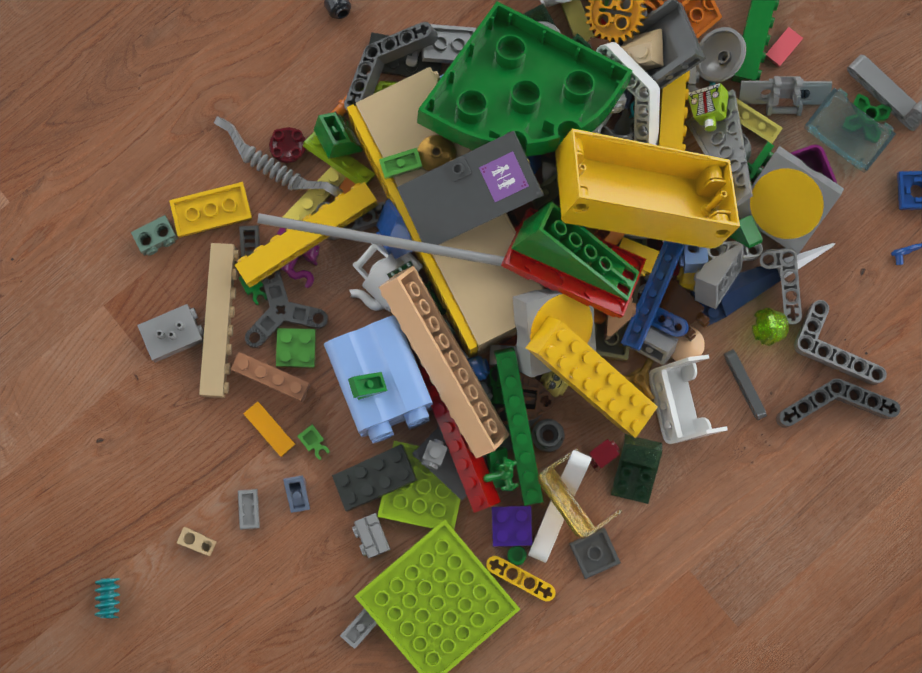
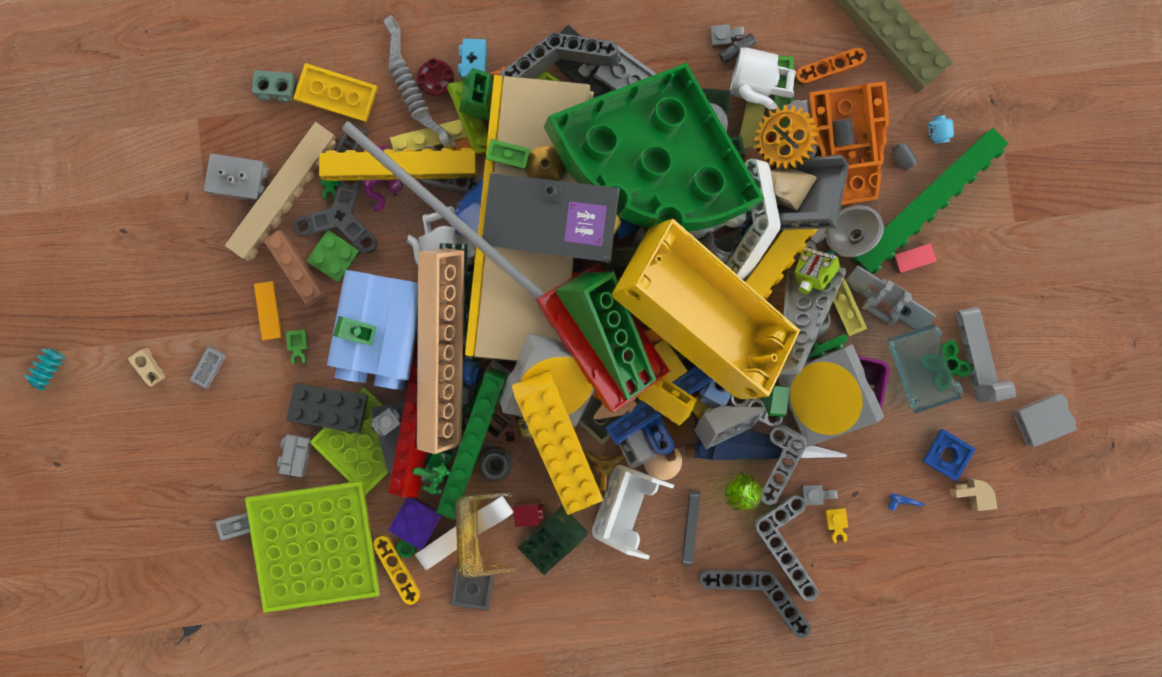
camera: 30 degrees right, 5 degrees up
sand blue slope [283,475,310,513] -> none
none -> medium azure brick [458,38,487,80]
none -> yellow brick [636,377,697,426]
none -> light grey plate [802,485,838,505]
none -> yellow plate [825,507,848,543]

